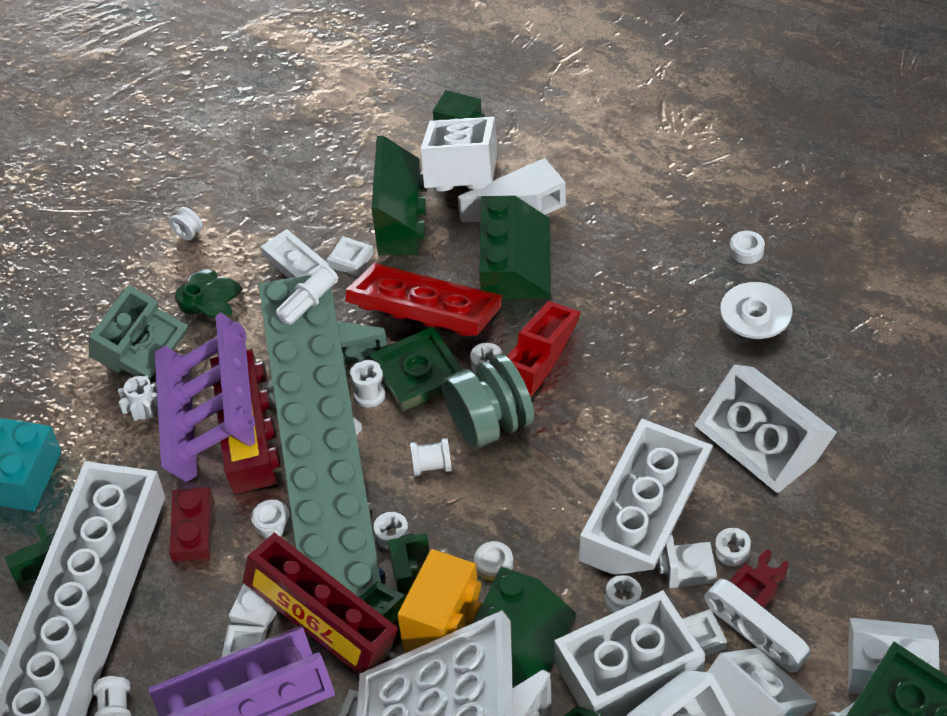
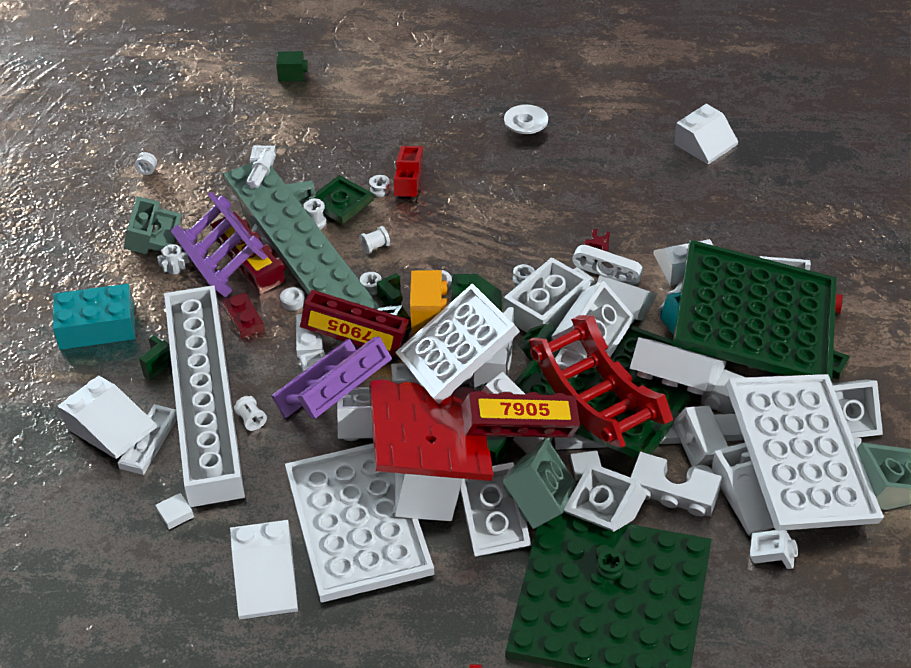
camera: 25 degrees left, 5 degrees down
dark green plate [175,269,243,318] -> none
white plate [260,229,330,278] -> none
red plate [345,263,502,336] -> none
dark green slope [371,136,427,255] -> none
white brick [421,117,498,191] -> none
sand green wheel [442,354,534,450] -> none
white slope [458,158,566,223] -> none
dark green slope [479,195,551,299] -> none
white slope [579,418,713,575] -> none
white bracket [658,535,717,588] -> none
white slope [695,365,837,492] -> none
white bush [715,528,751,567] -> none
white tile [729,231,765,264] -> none

